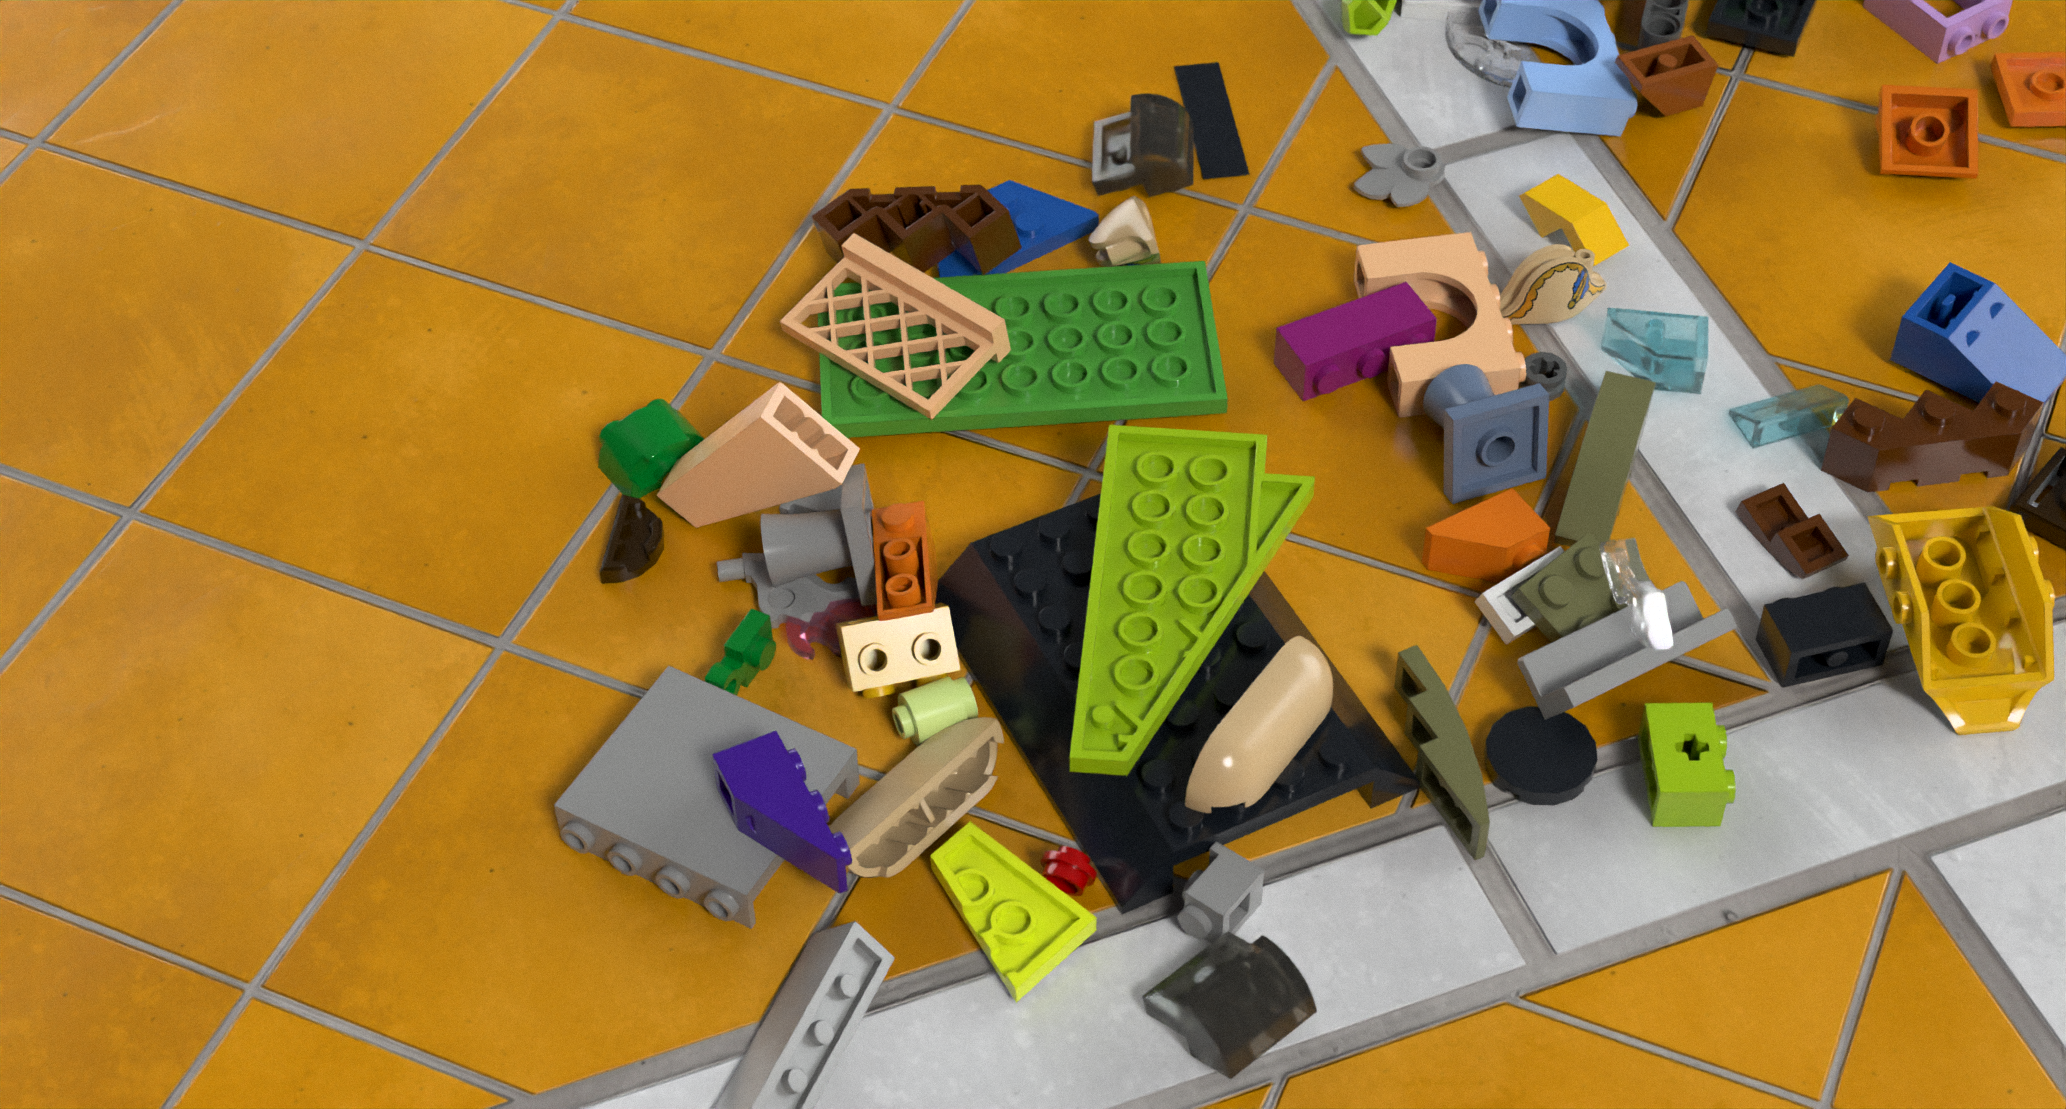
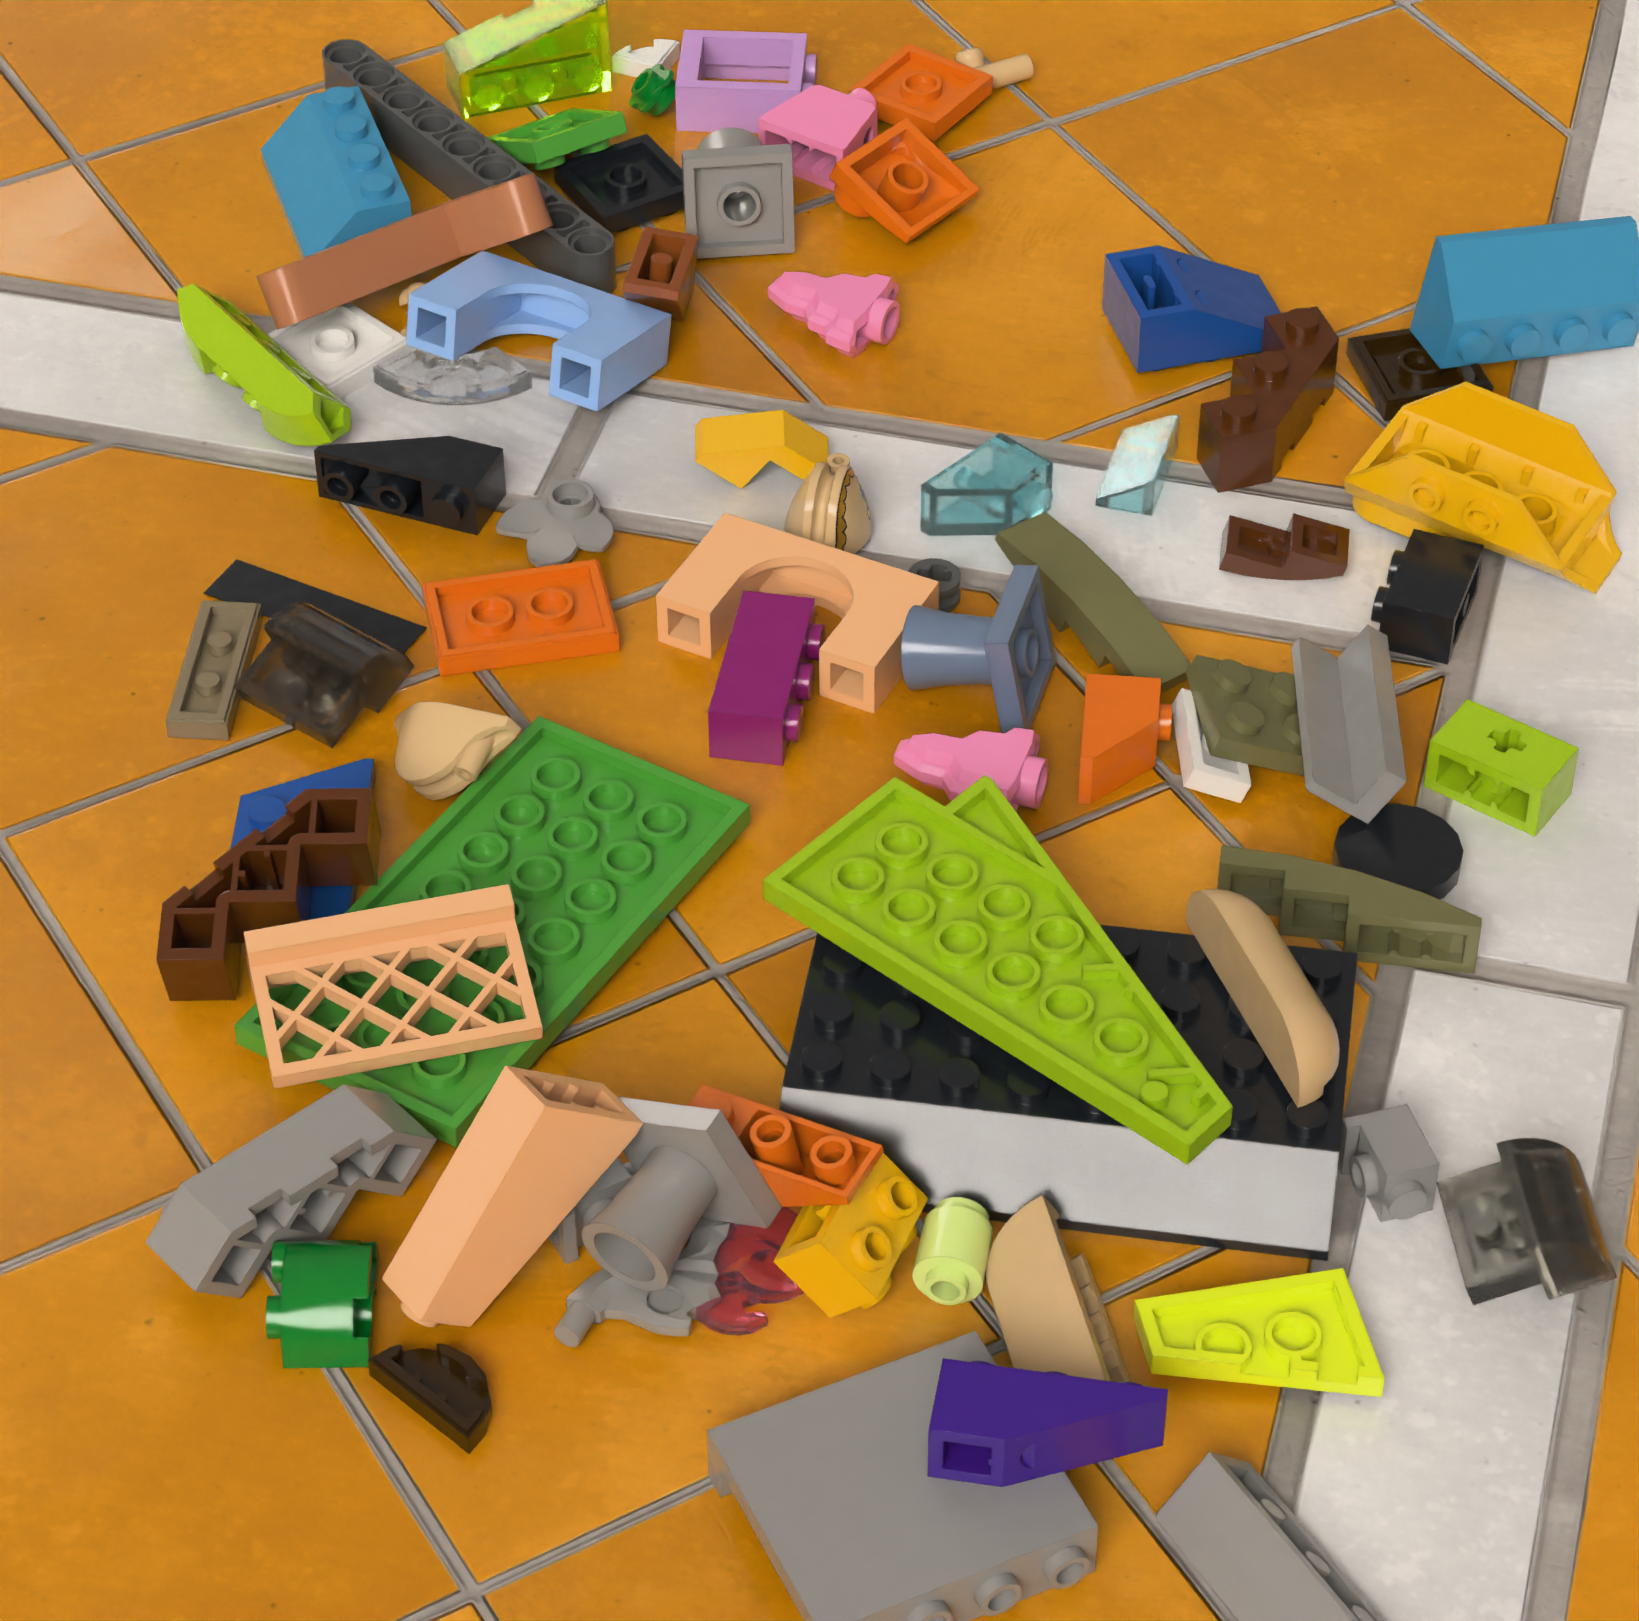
camera: 55 degrees left, 5 degrees down
green plate [705,608,776,696] -> none
red plate [1040,846,1097,896] -> none
clear tile [1599,538,1674,650] -> none
none -> light grey brick [145,1084,437,1298]
none -> dark tan tile [166,600,263,741]
none -> black slope [314,436,506,536]
none -> orange tile [422,559,620,677]
none -> light grey plant [681,128,795,259]
none -> bright pink torso [758,85,878,191]
none -> bright pink rock [767,272,900,358]
none -> bright pink rock [894,727,1049,812]

